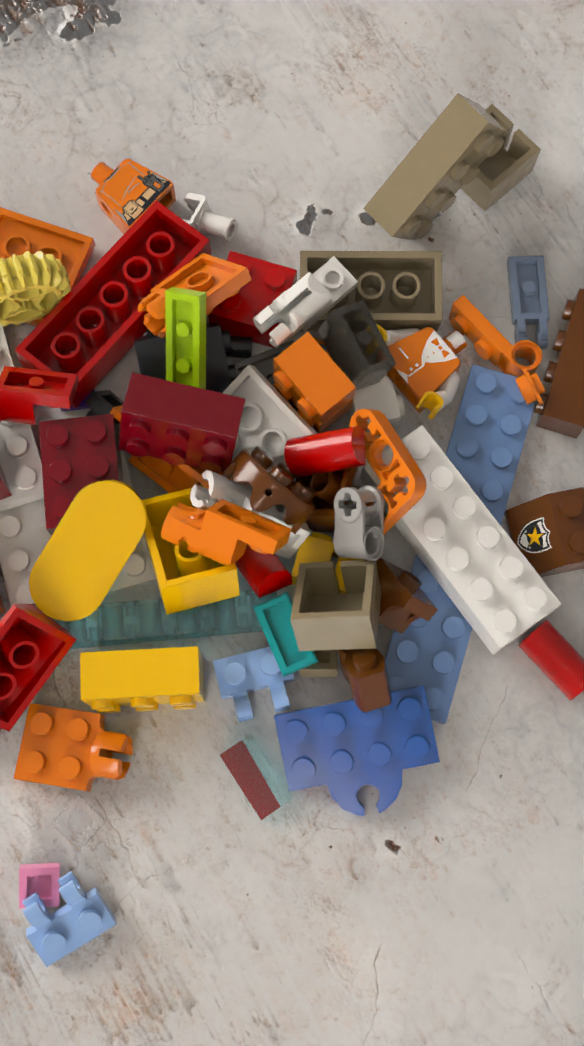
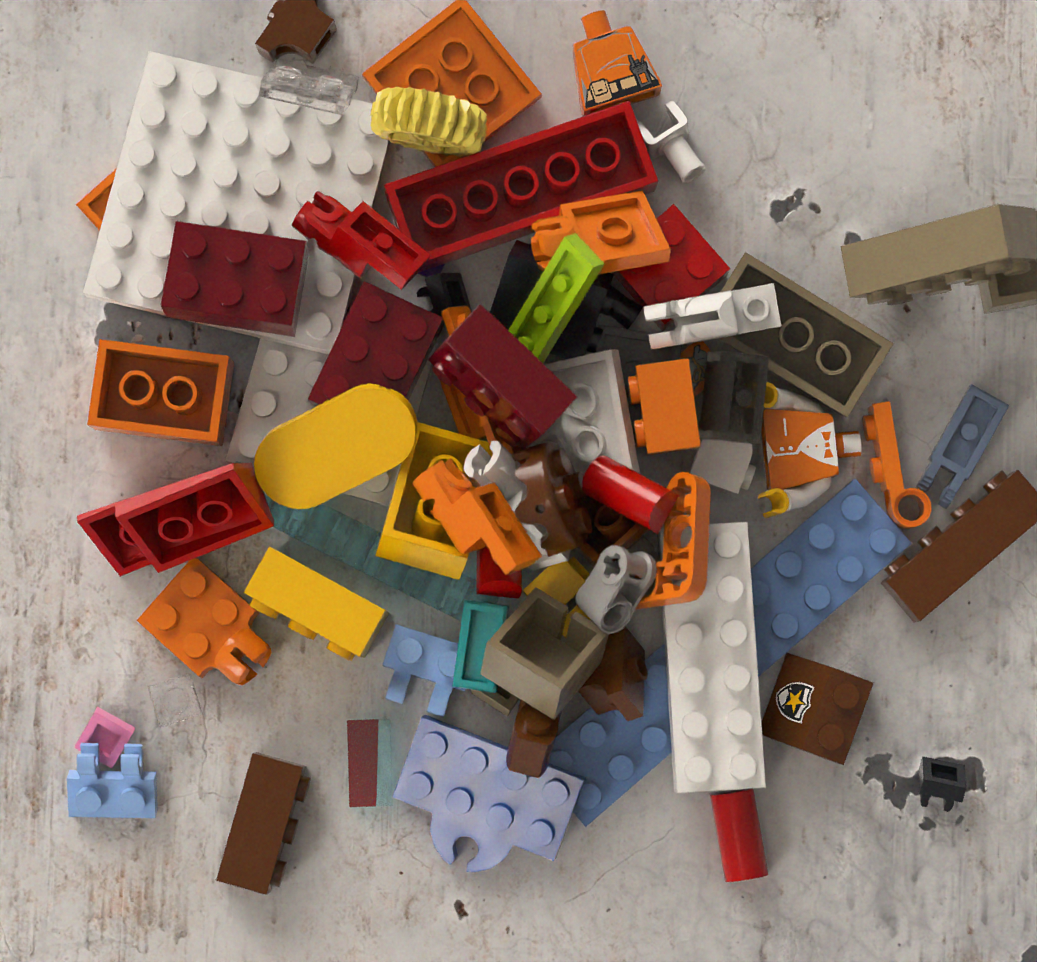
camera: 35 degrees right, 10 degrees up
orange plate [515,368,546,405] -> none
none -> reddish brown brick [216,752,311,895]

